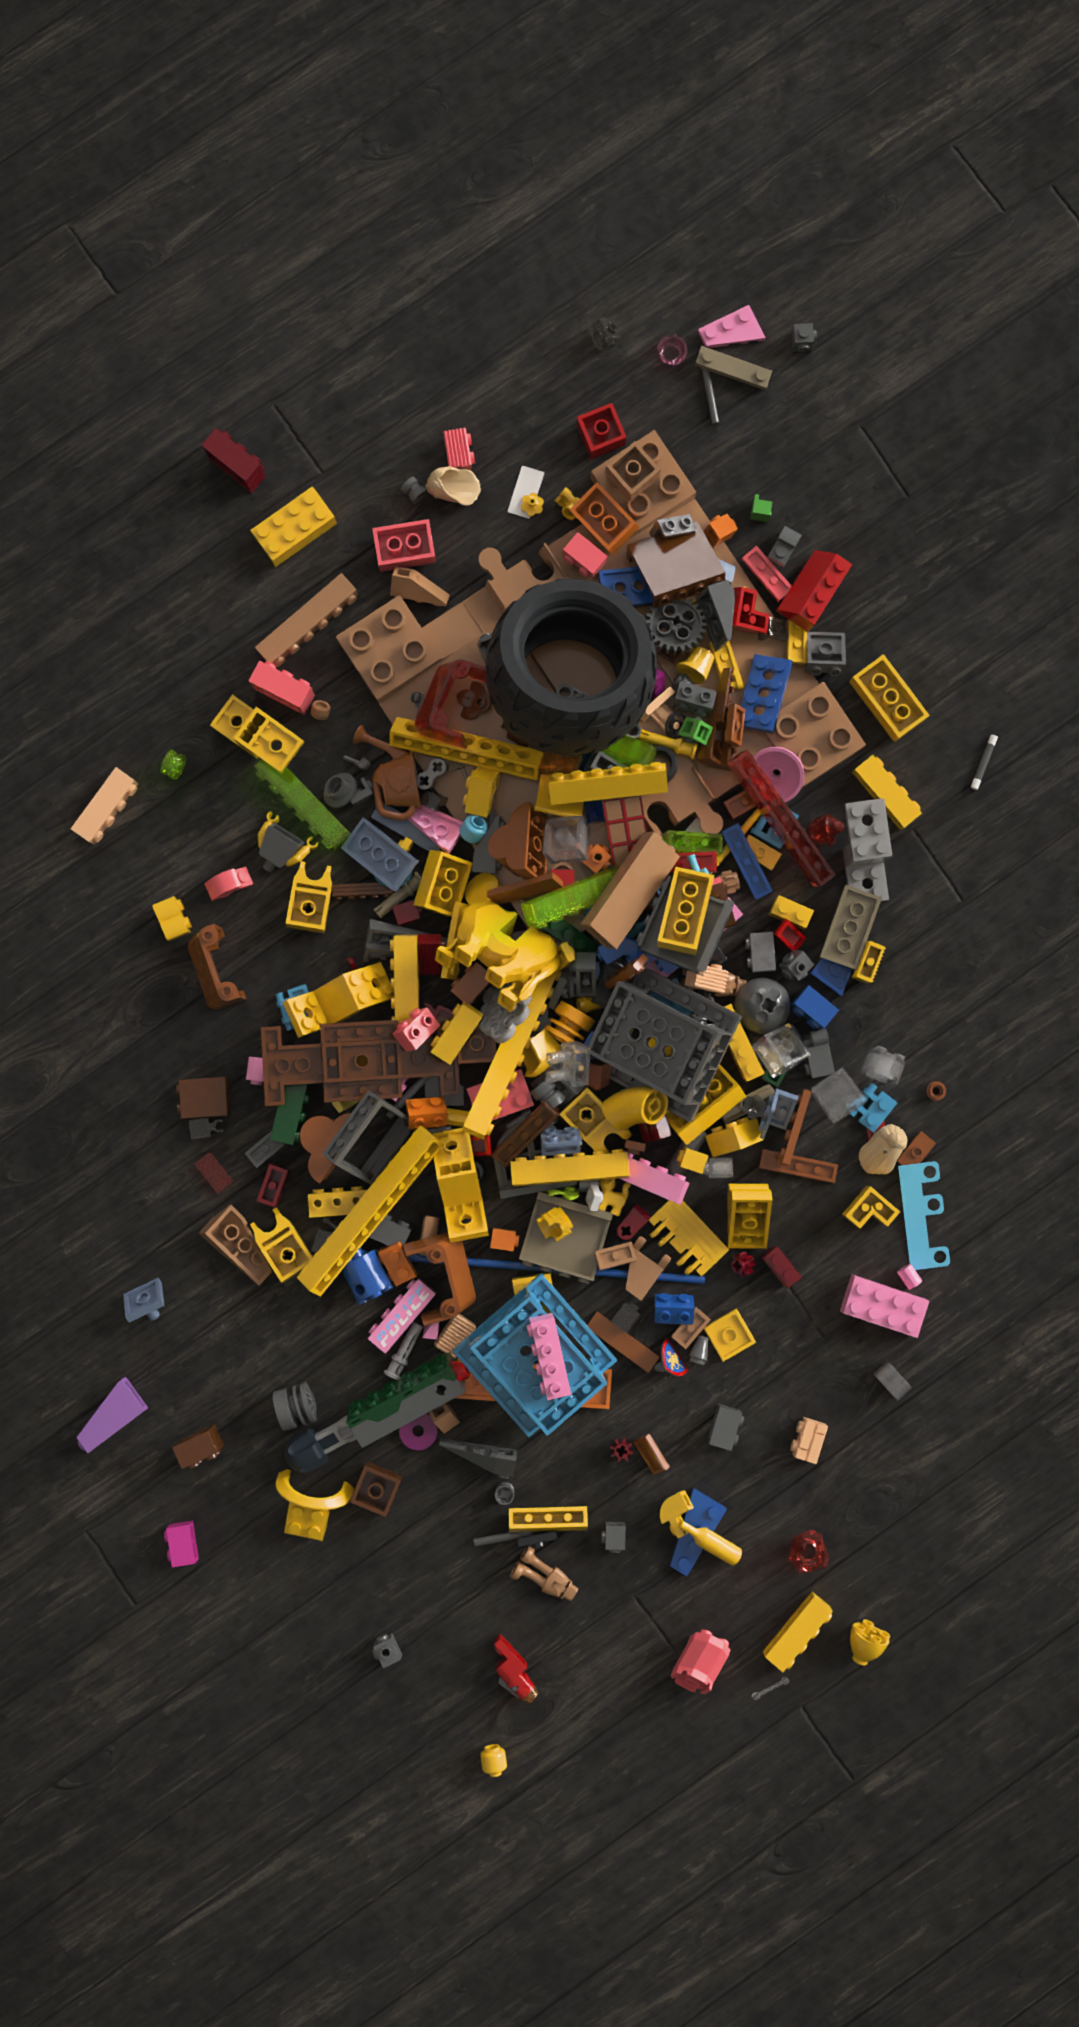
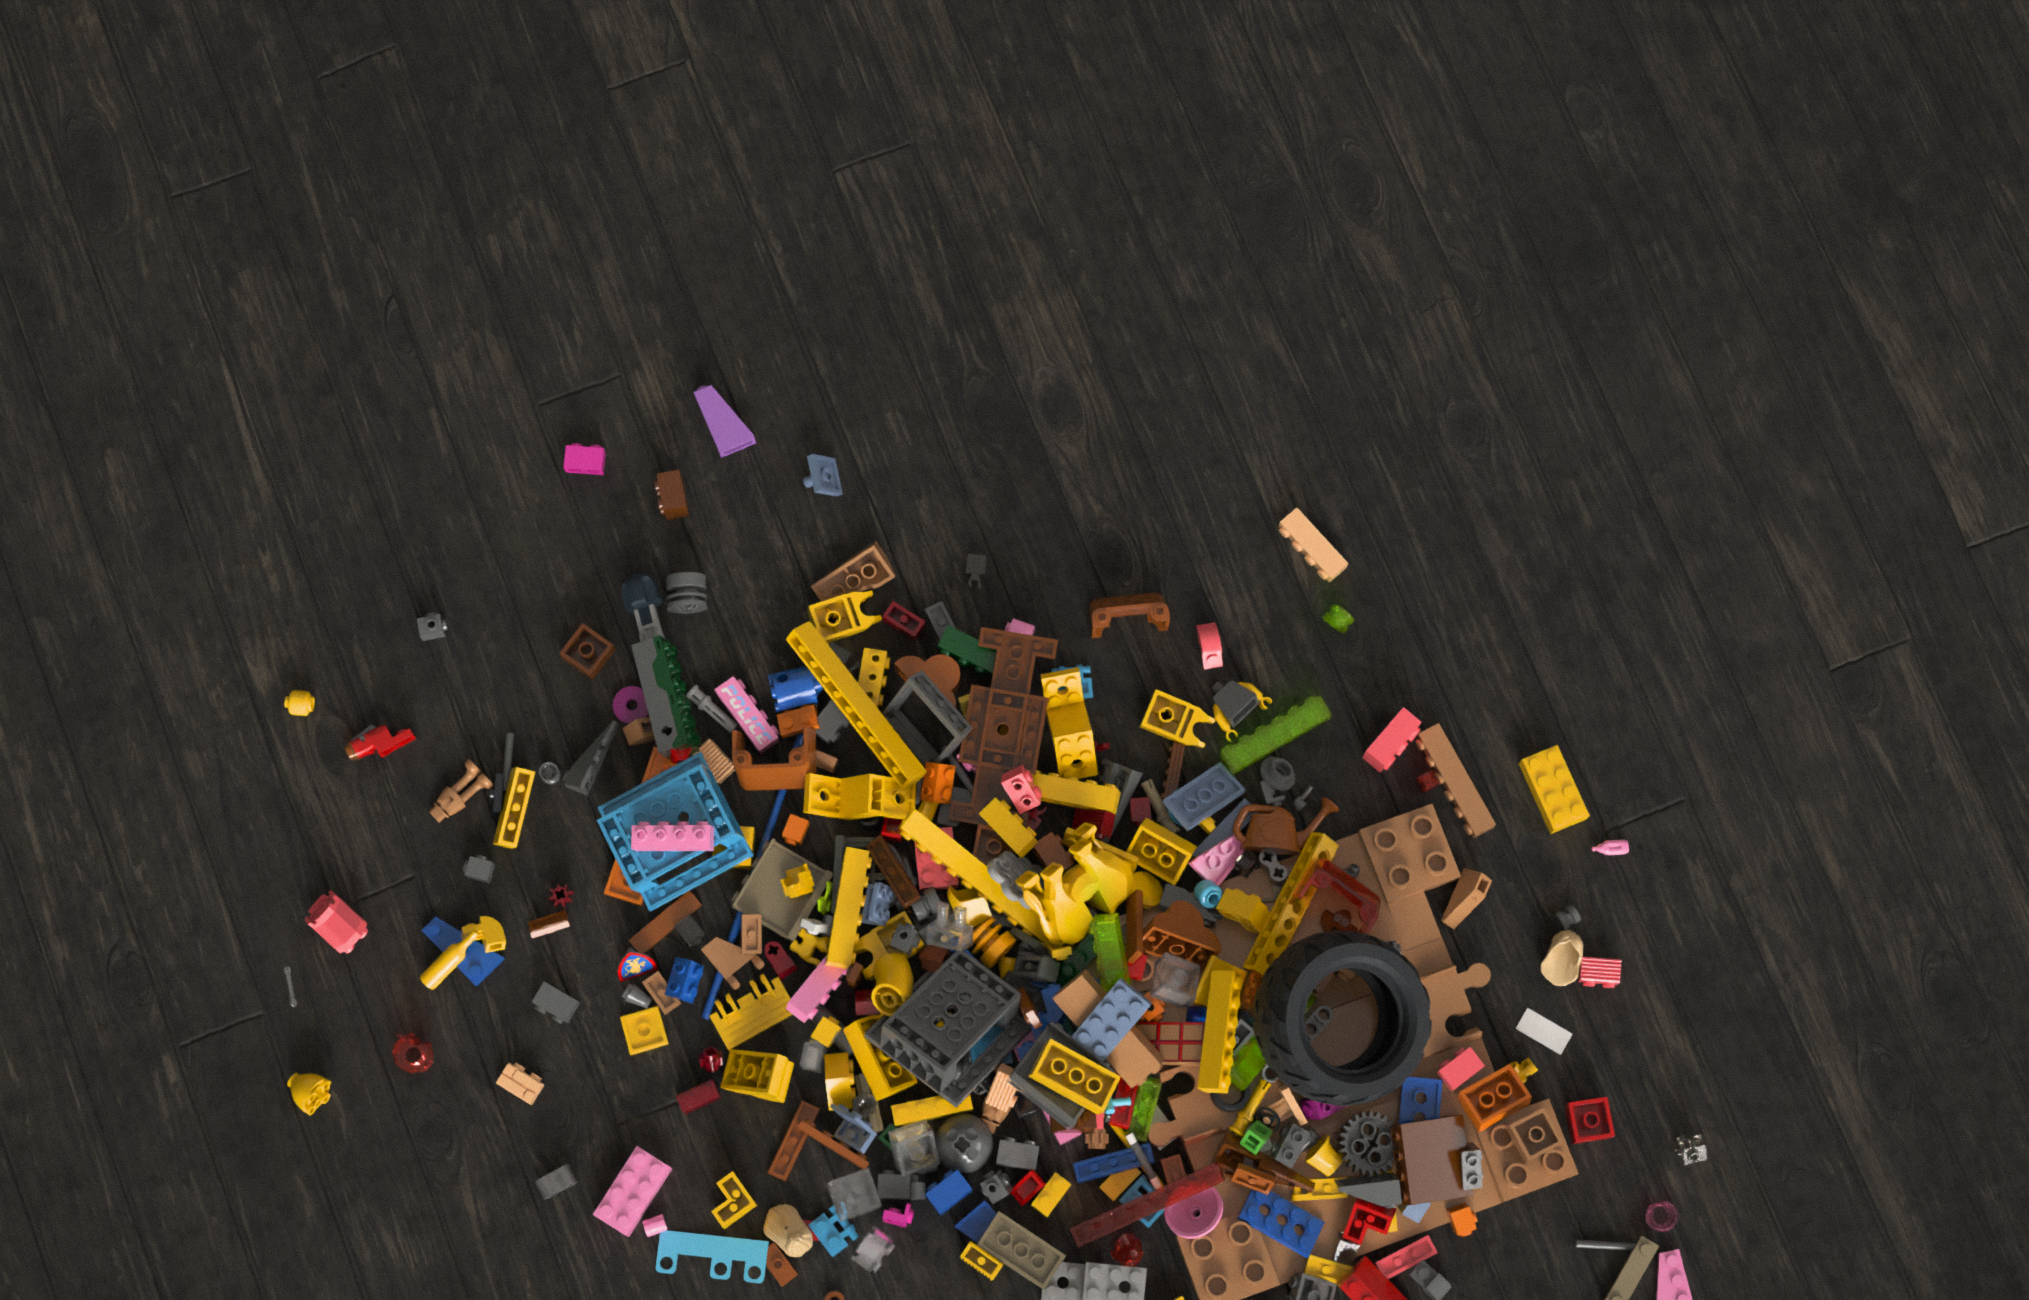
camera: 100 degrees right, 10 degrees down
yellow brick [152,896,192,941] -> none
reddish brown brick [176,1077,230,1118] -> none
clear red plate [194,1152,234,1194] -> none
dark red brick [201,428,266,494] -> none
yellow bracket [210,694,304,773] -> none
yellow piece [276,1469,355,1541] -> none
medium nougat tile [311,700,331,720] -> none
coral brick [372,519,436,572] -> none
bright pink slope [422,1322,440,1339] -> none
yellow plant [521,493,544,517] -> none
bright green panel [750,494,772,522] -> none
yellow brick [763,1592,833,1672] -> none
none -> dark pink bracket [882,1203,914,1228]
none -> dark grey brick [890,923,920,956]
none -> sand blue plate [1071,977,1152,1062]
none -> dark grey bar [1125,1132,1161,1189]
none -> clear red wheel [1416,770,1440,793]
none -> bright pink piece [1592,839,1629,855]

